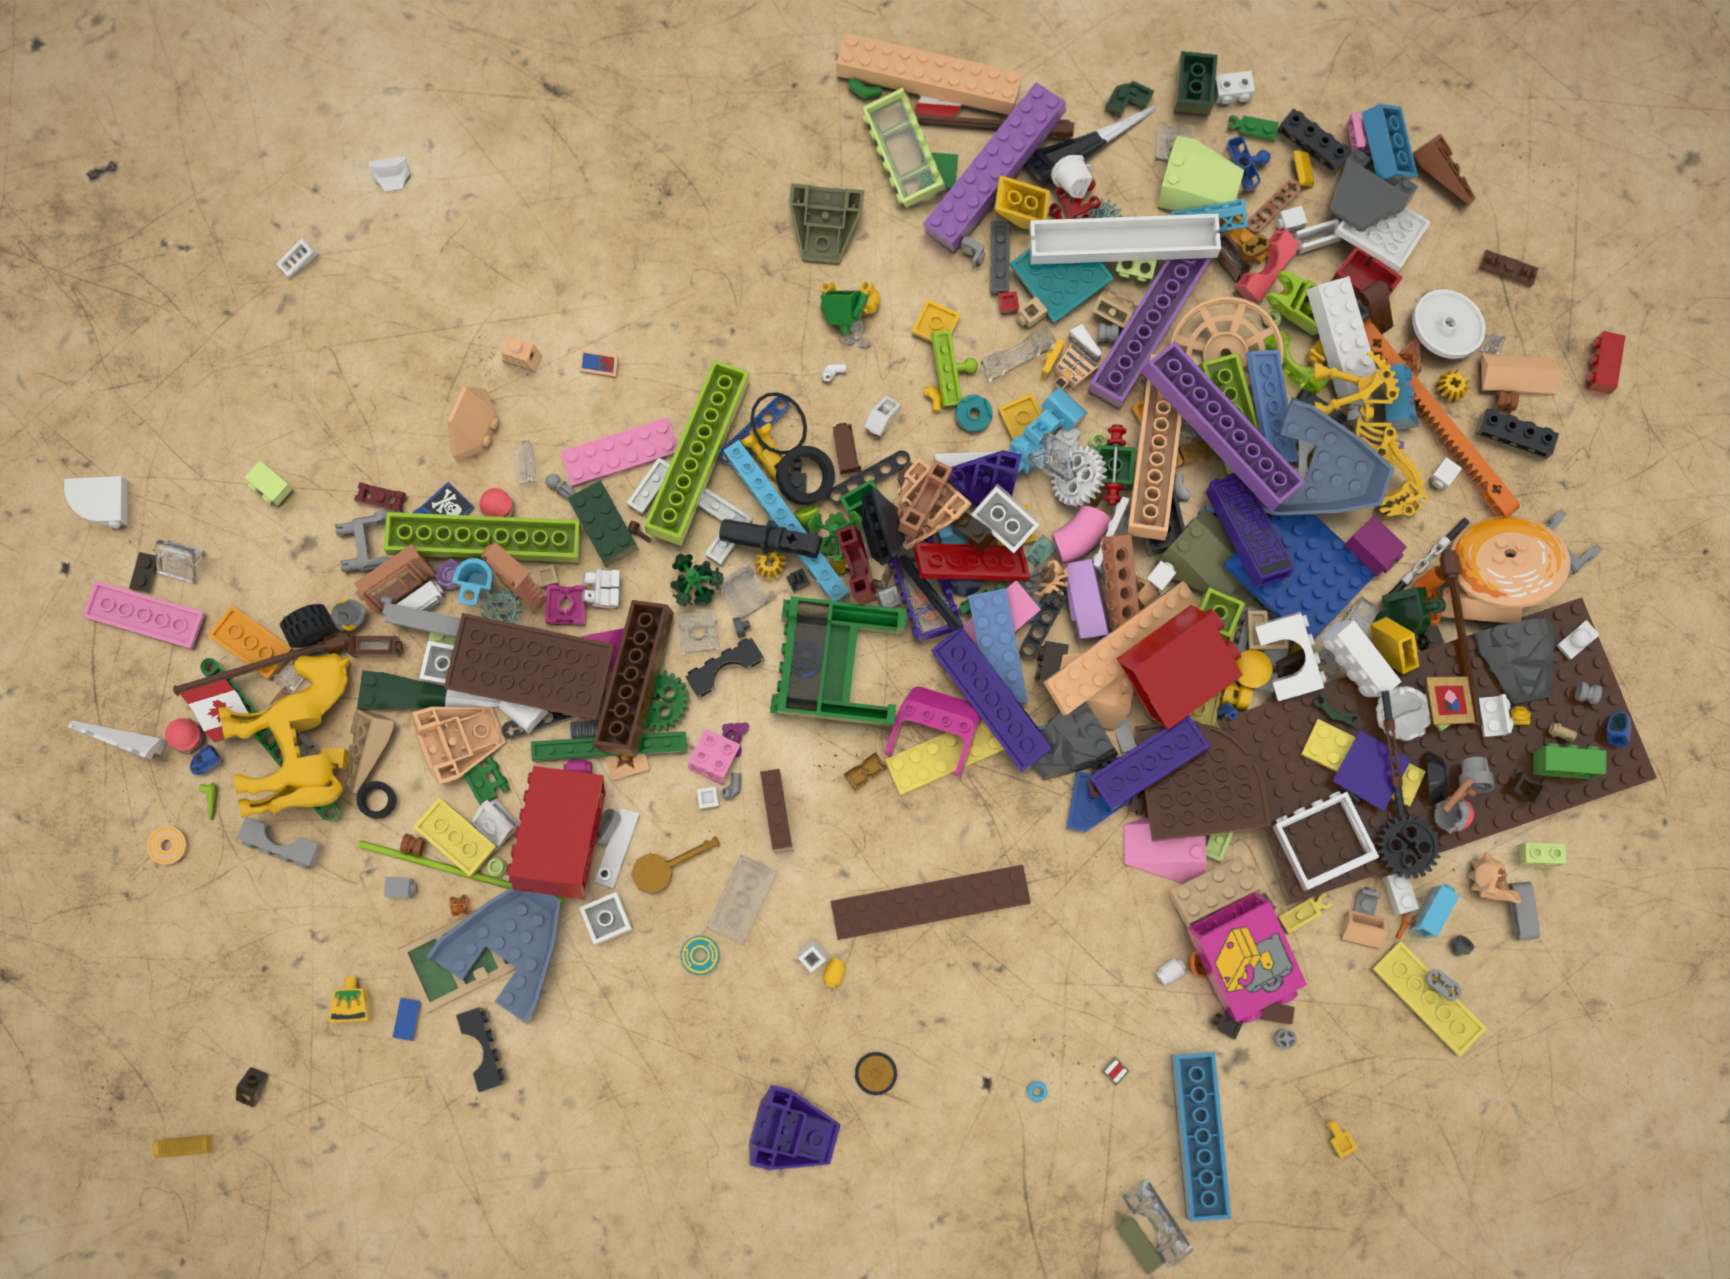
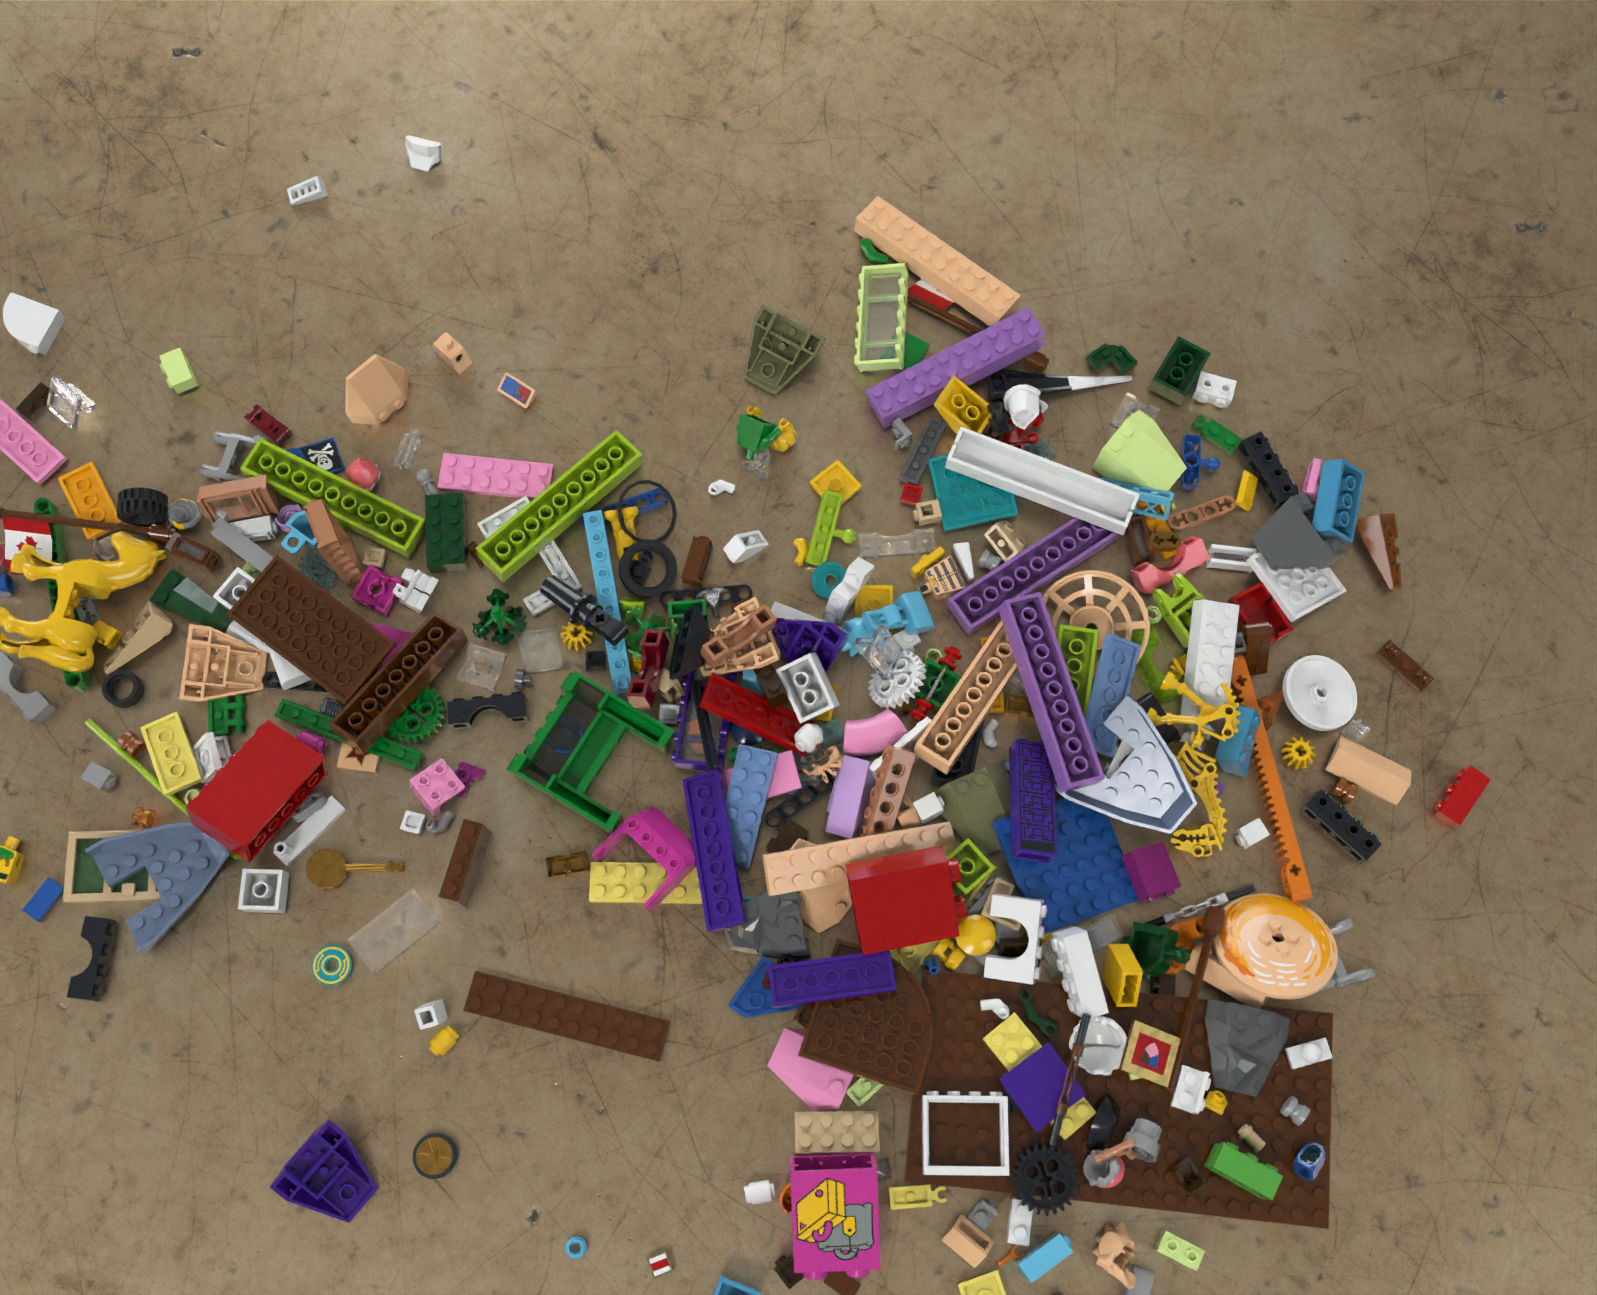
camera: 25 degrees right, 5 degrees down
white sticker [1114,717,1137,752] -> none
yellowish green brick [1115,260,1157,282] -> none
white brick [1276,206,1308,233] -> none
none -> clear plant [696,587,728,619]
none -> white head [794,723,823,753]
none -> white arch [821,557,874,627]
none -> white arm [980,998,1010,1019]
none -> black plate [987,401,1011,437]

